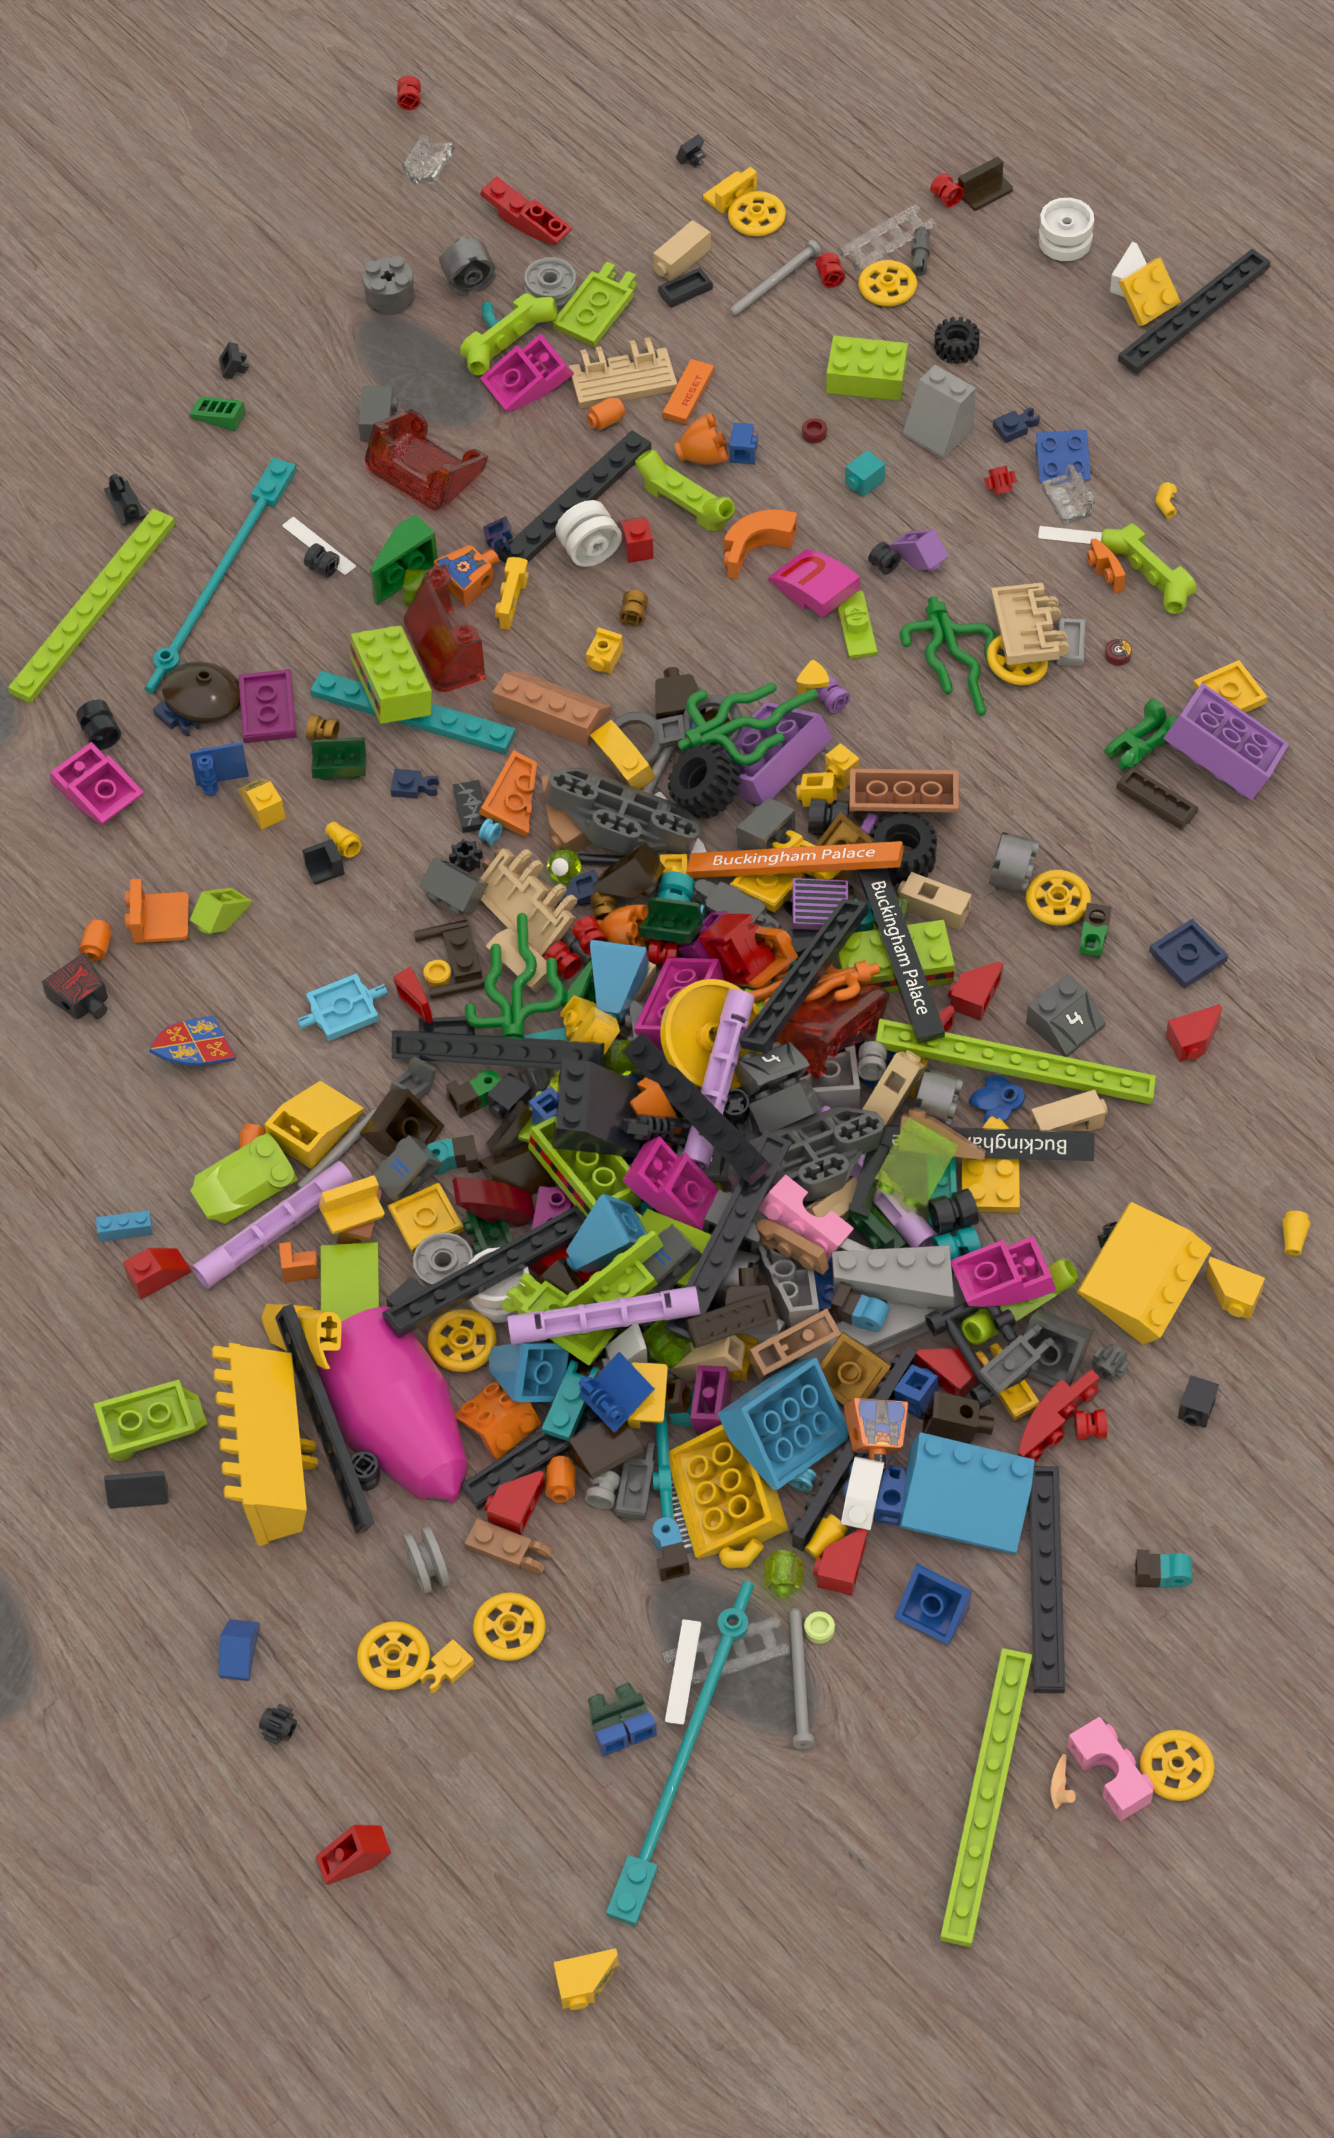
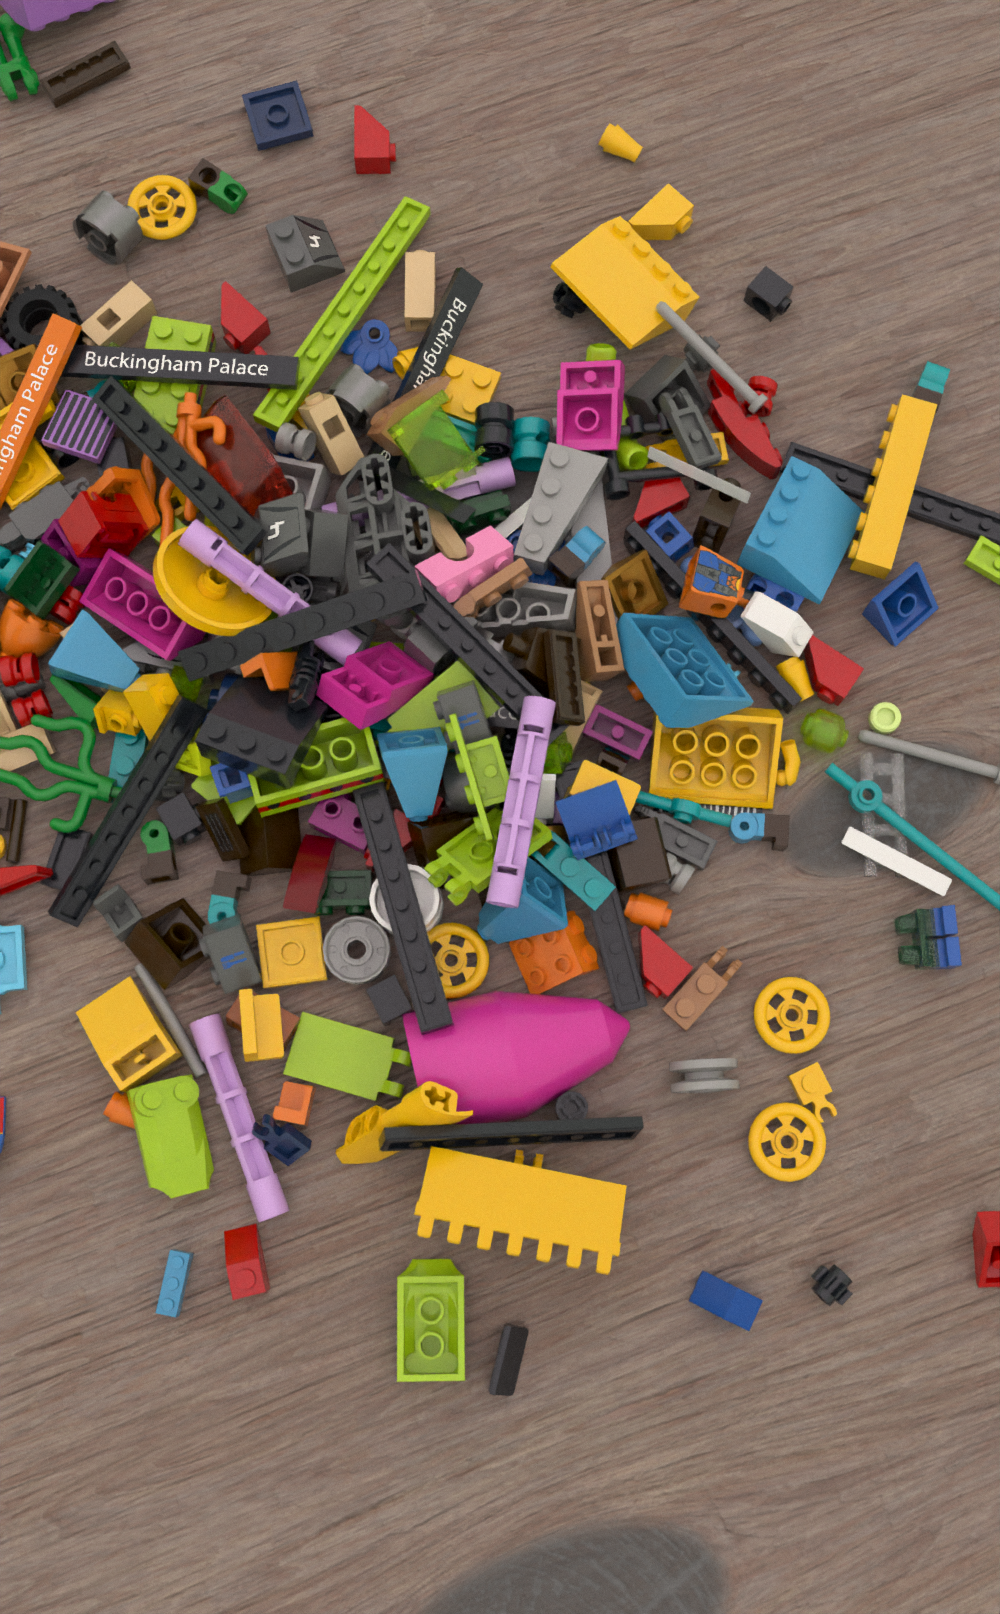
camera: 75 degrees left, 20 degrees up
none -> dark blue plate [252,1114,312,1166]
none -> white sticker [647,446,751,503]
none -> light grey bar [656,301,768,414]
none -> yellow brick [847,394,937,580]

